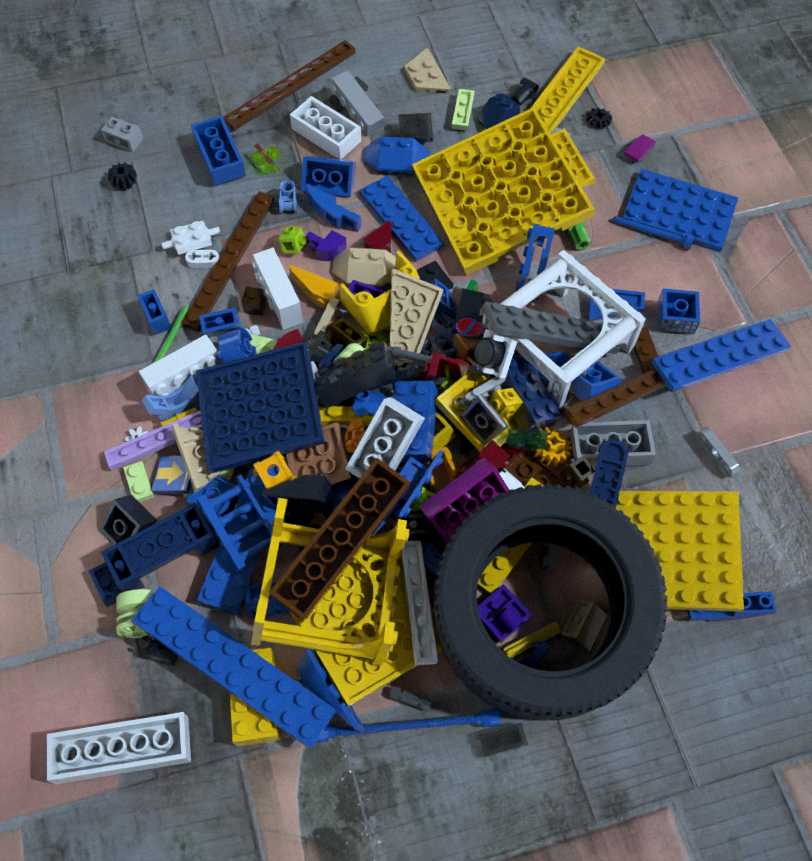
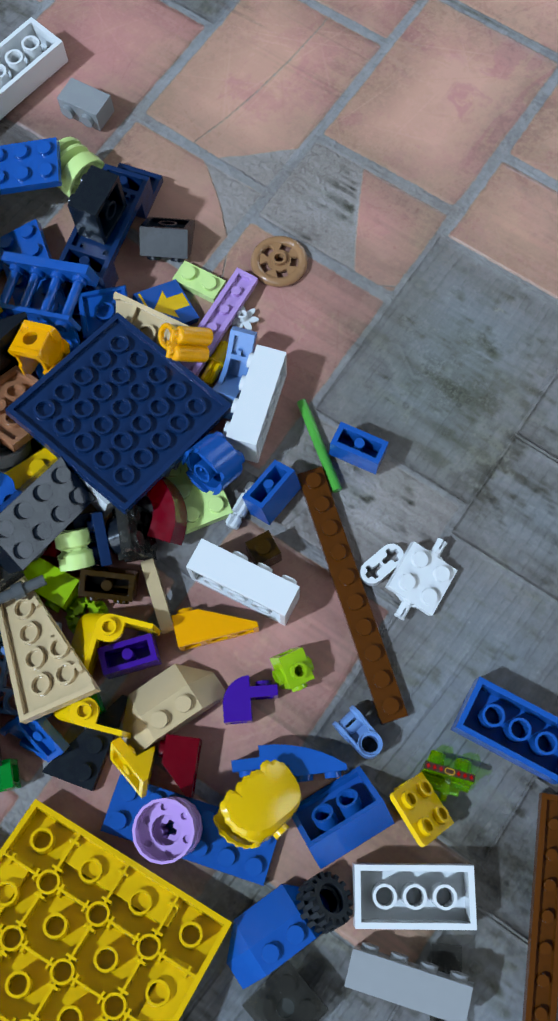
camera: 145 degrees right, 10 degrees up
none -> light grey brick [57,78,114,131]
none -> black brick [68,165,127,245]
none -> yellow slope [110,737,155,798]
none -> lavender wheel [132,796,203,865]
none -> light orange piece [158,323,213,363]
none -> yellow animal [213,760,301,849]
none -> medium nougat plate [251,236,308,287]
none -> black tyre [296,871,353,934]
none -> yellow bracket [390,772,454,847]

